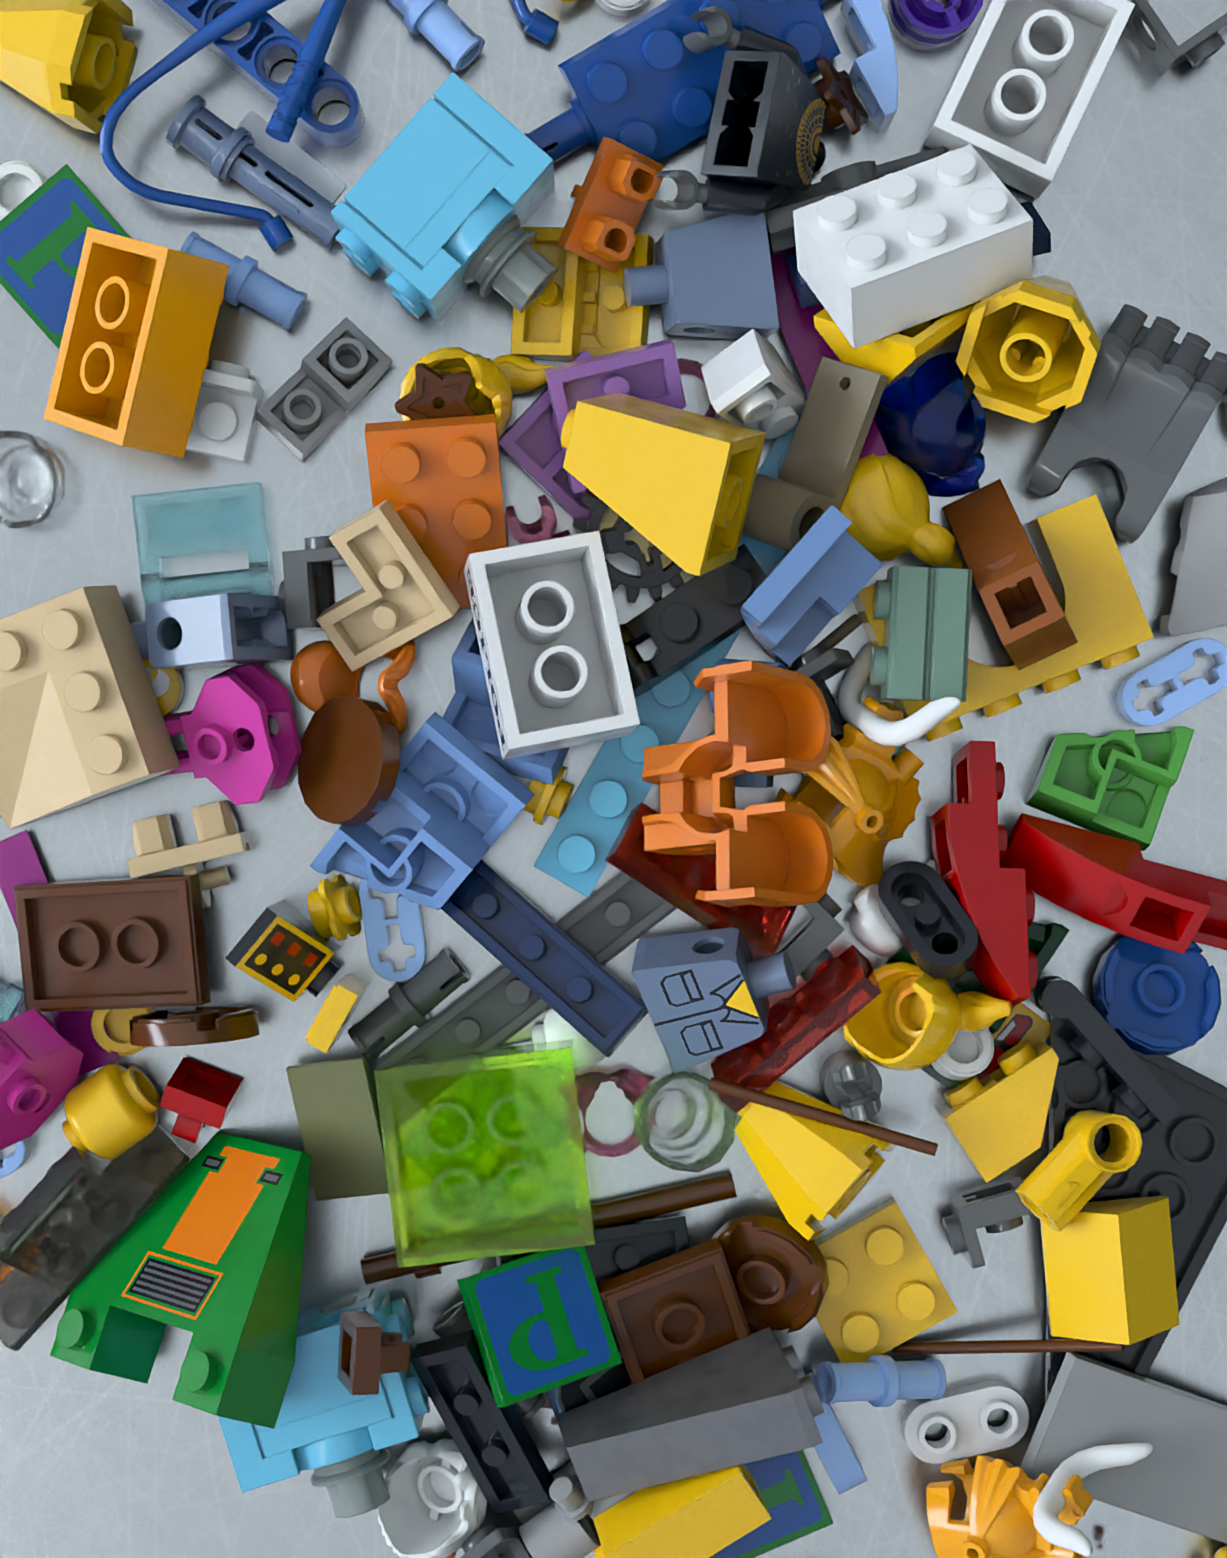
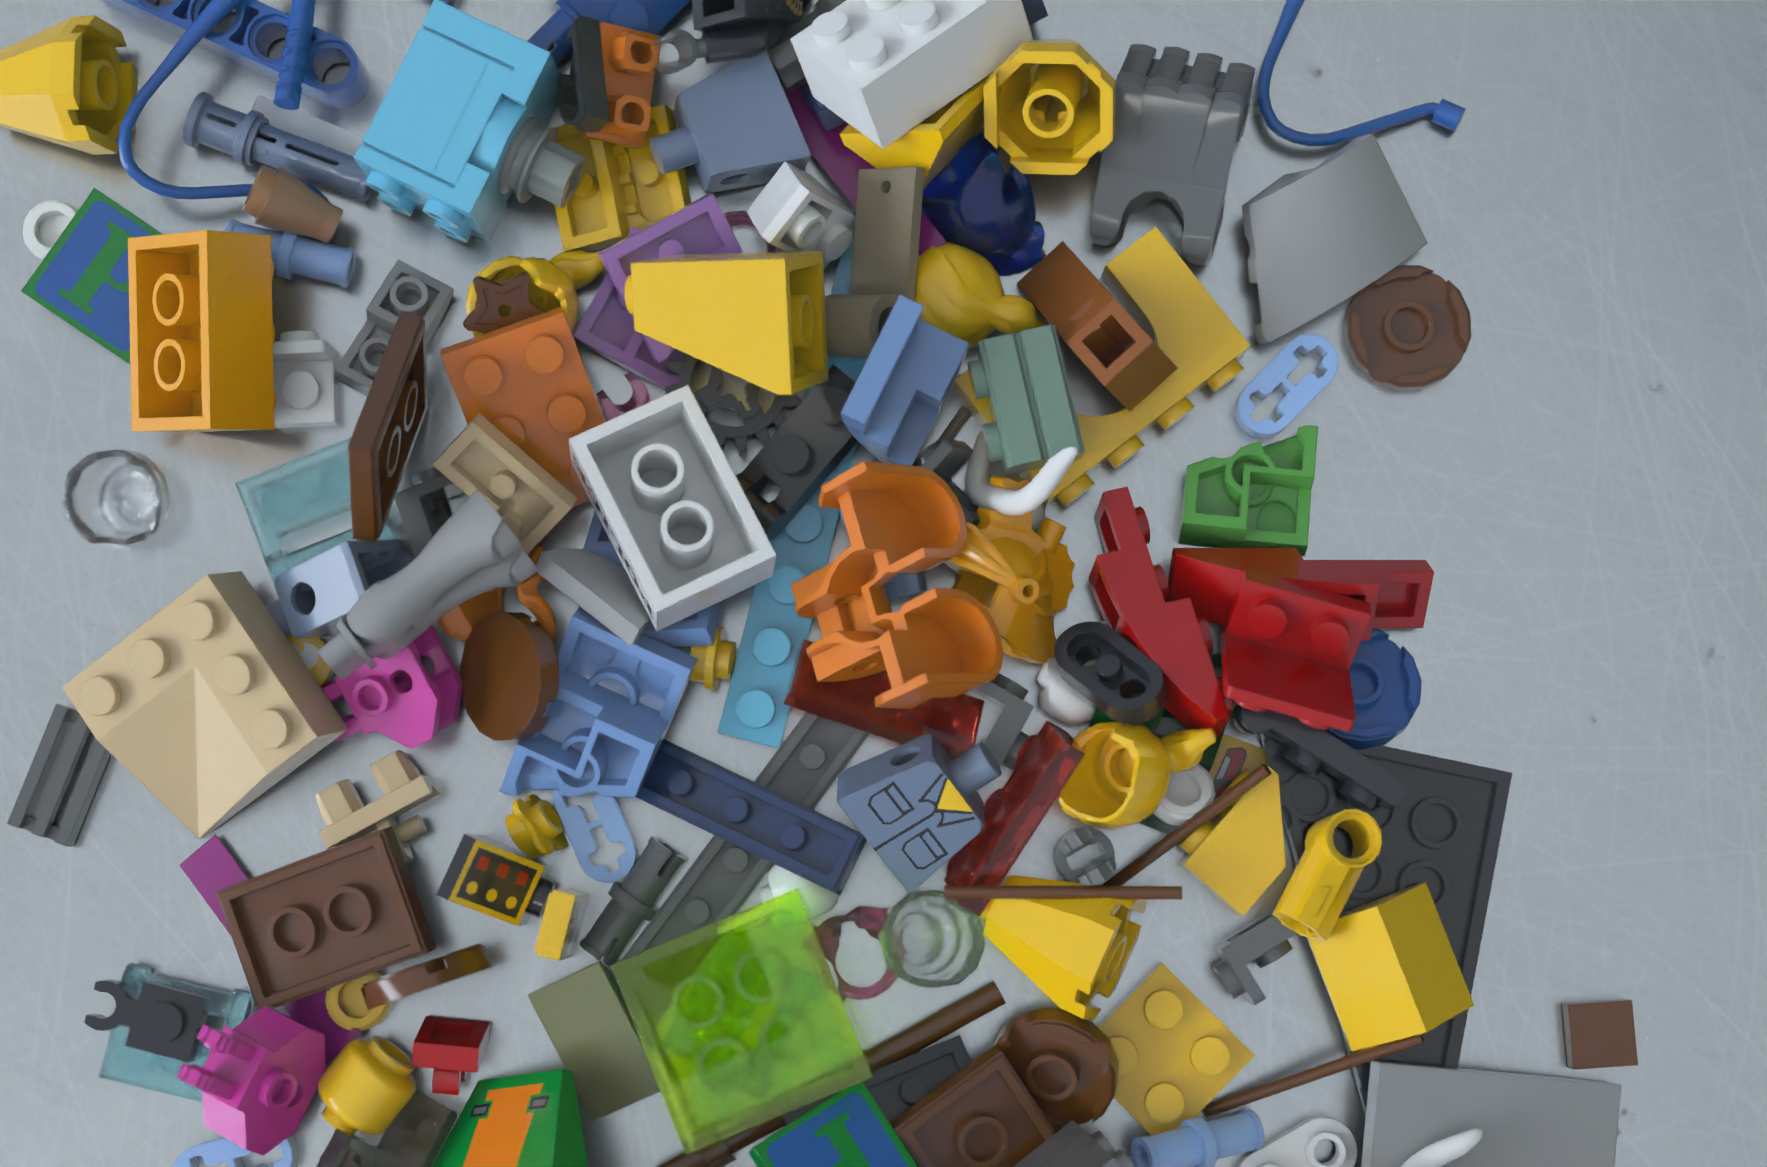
camera: 20 degrees left, 5 degrees down
none -> medium nougat cone [242,165,343,244]
none -> light grey piece [317,490,538,680]
none -> reddish brown tile [347,312,428,543]
none -> light grey tile [536,548,650,646]
none -> pearl dark grey tile [557,15,609,133]
none -> reddish brown axle [1102,764,1271,886]
none -> red bracket [1220,568,1371,731]

